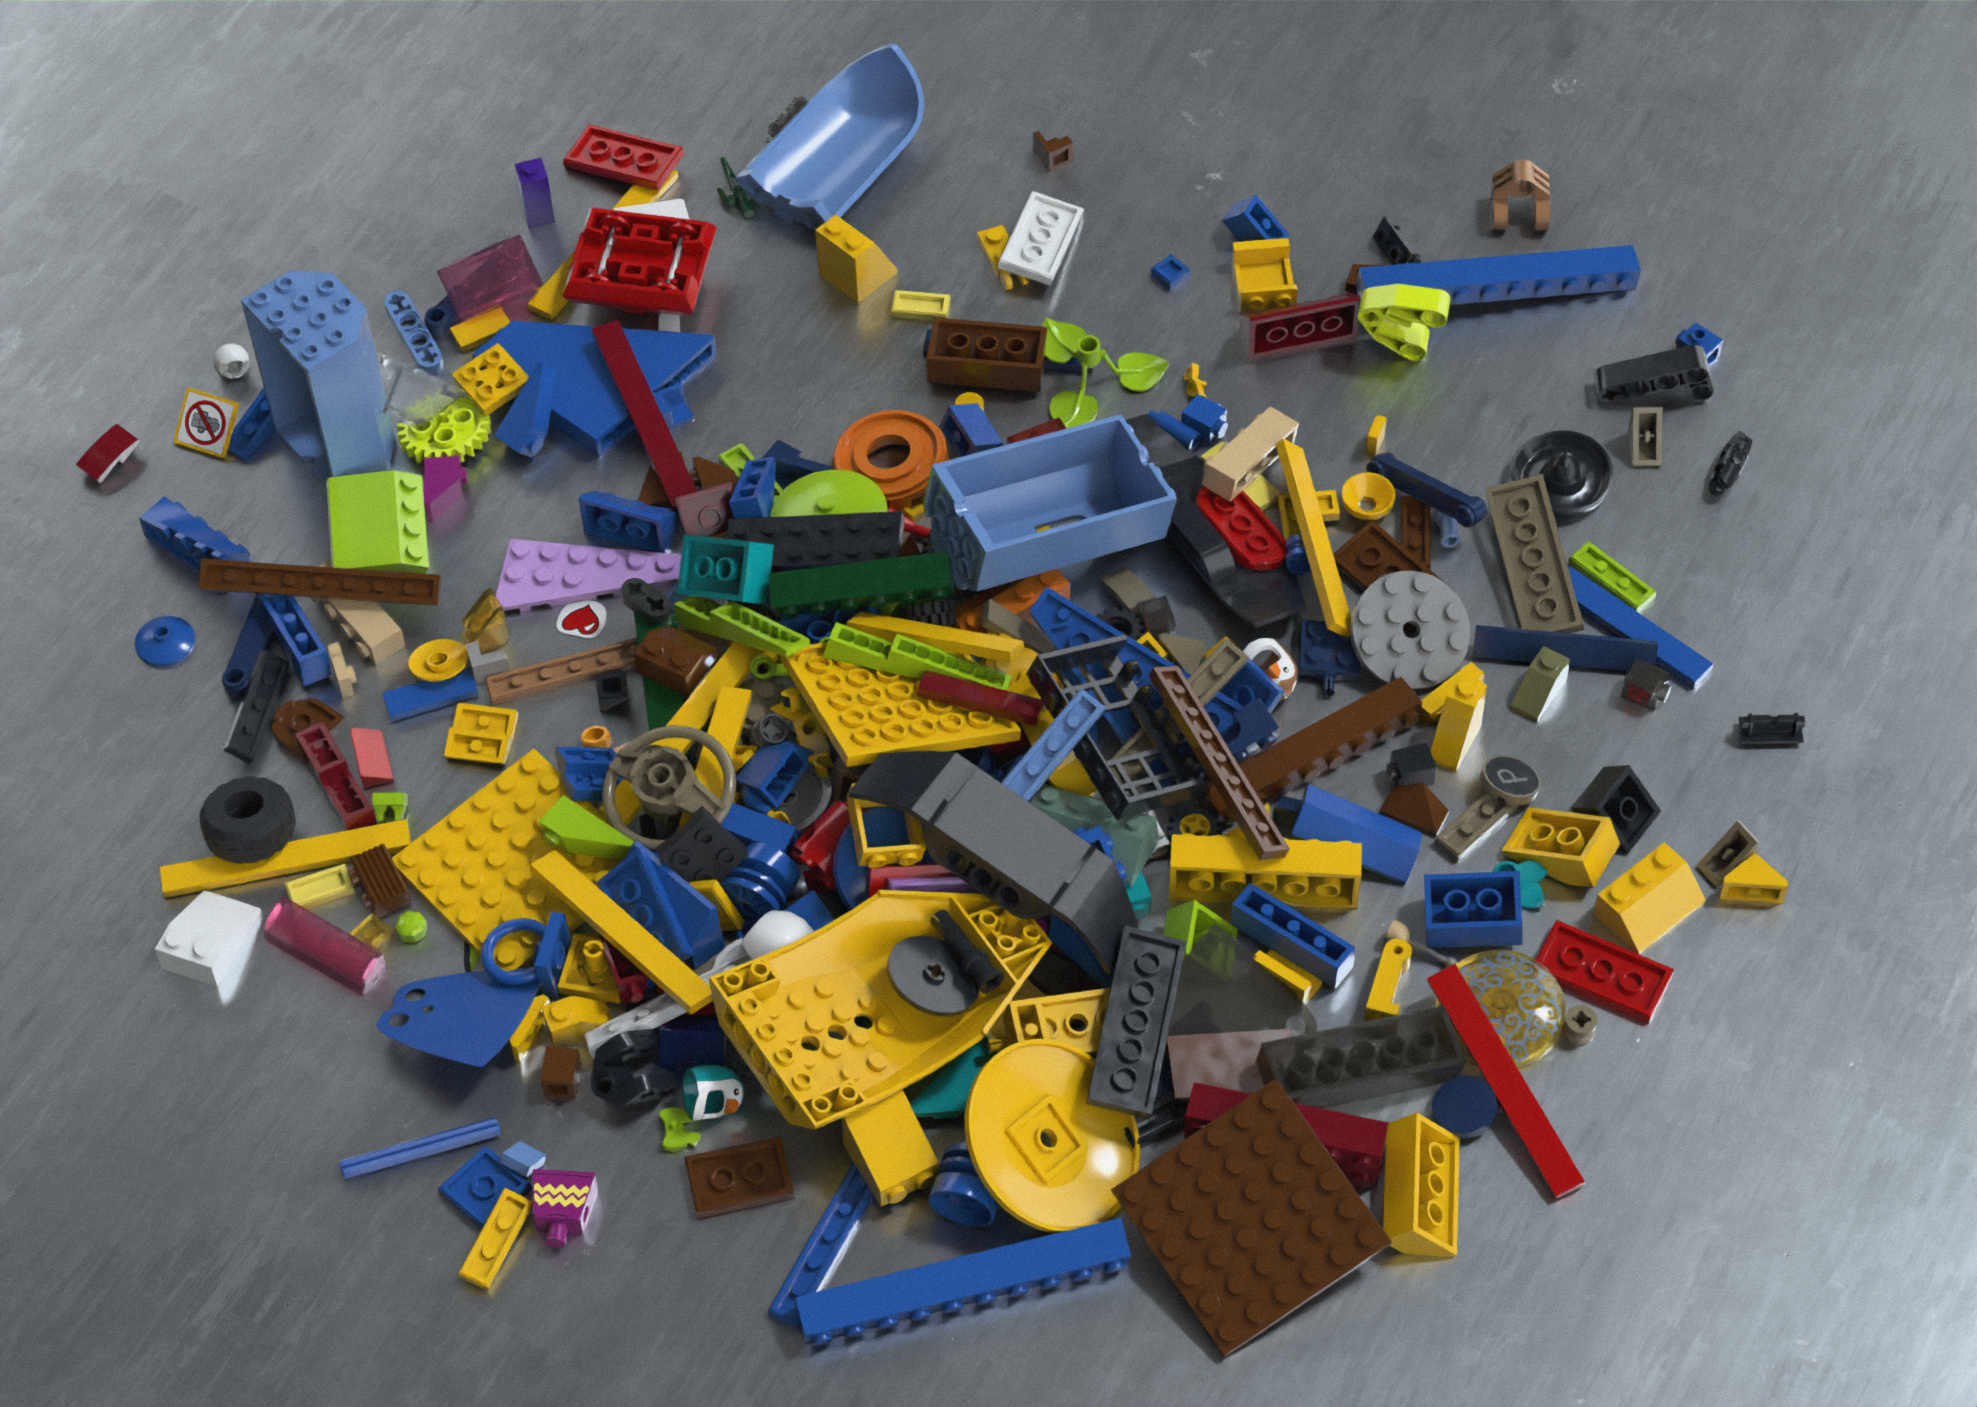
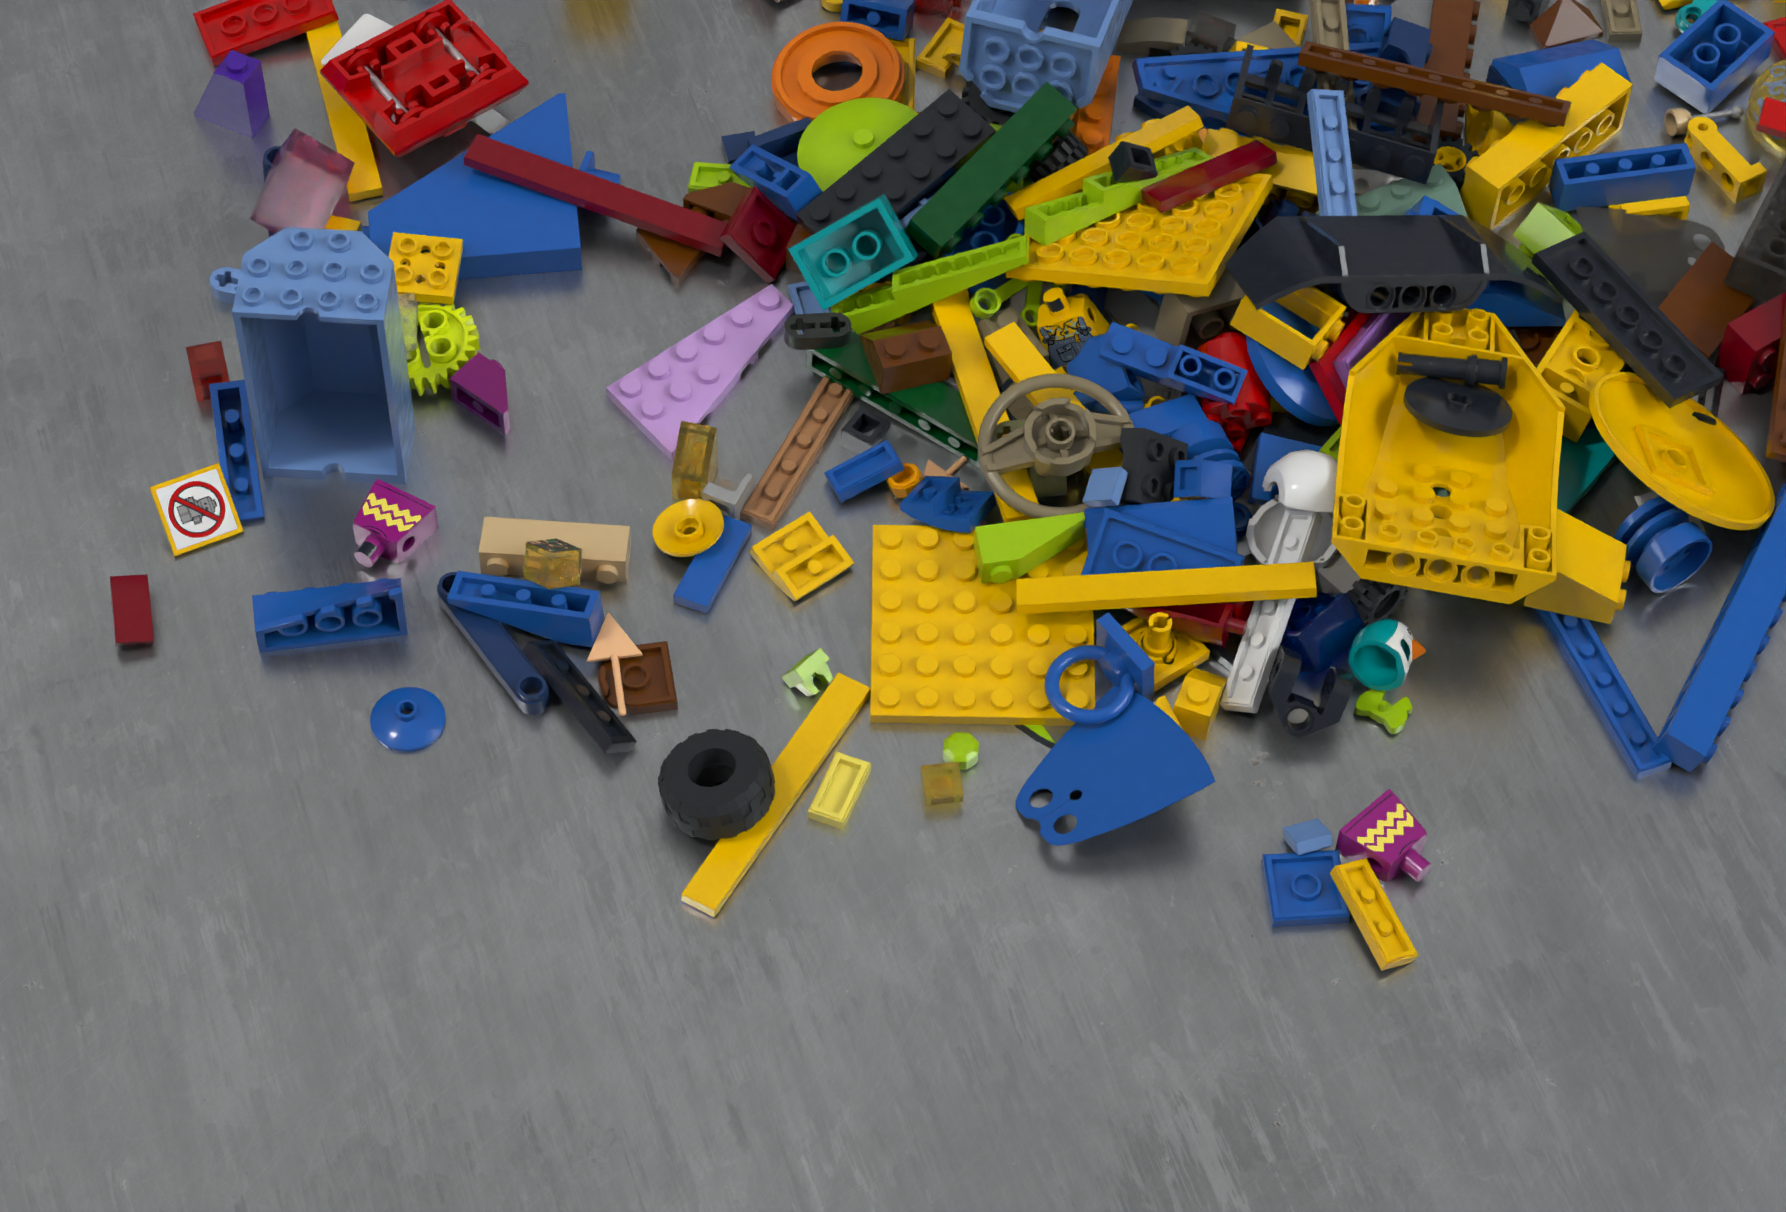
camera: 50 degrees left, 0 degrees up
white slope [155,890,261,987] -> none
reddish brown plate [198,559,442,606] -> none
white piece [214,343,249,379] -> none
clear pink brick [264,896,387,997] -> none
dark red slope [295,721,377,831] -> none
lime slope [326,470,429,574] -> none
tan plate [327,642,357,698] -> none
blue axle [340,1118,500,1179] -> none
reddish brown brick [348,844,412,919] -> none
slope [350,728,394,789] -> none
blue slope [494,362,556,458] -> none
reddish brown brick [540,1045,581,1099] -> none
sticker [557,600,607,639] -> none
blue slope [578,491,679,554] -> none
reddish brown tile [684,1136,794,1219] -> none
dark grey wheel [749,713,788,748] -> none
dark tan tile [982,599,1055,654] -> none
none -> magenta torso [353,479,438,567]
none -> clear yellow brick [524,538,582,589]
none -> light nougat piece [587,612,643,716]
none -> blue tile [824,440,905,503]
none -> medium blue tile [1083,467,1128,507]
none -> blue slope [1099,321,1248,405]
none -> black slope [1108,141,1158,183]
none -> blue panel [1173,459,1232,499]

